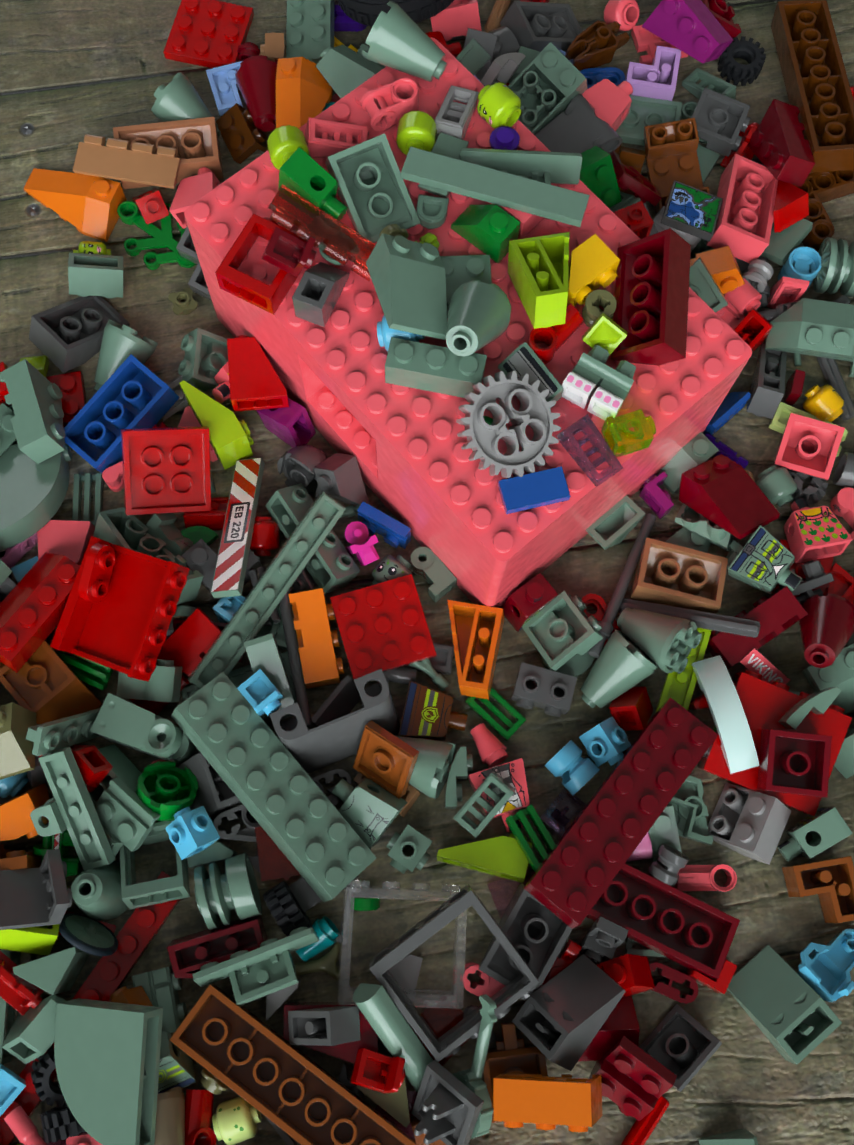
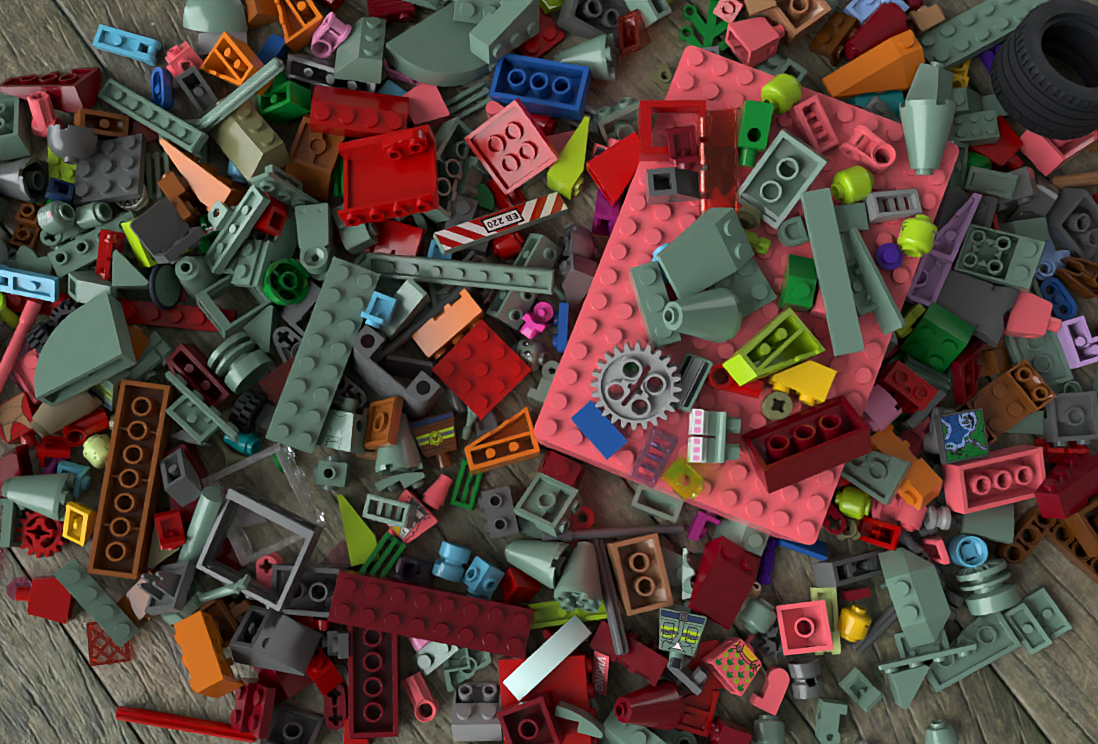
camera: 70 degrees right, 10 degrees up
medium azure brick [165,806,220,860] -> none
light grey slope [480,52,526,86] -> none
lime tile [582,313,627,356] -> none
dark grey wheel [648,844,689,886] -> none
red slope [773,180,809,233] -> none
none -> clear red slope [617,9,651,57]

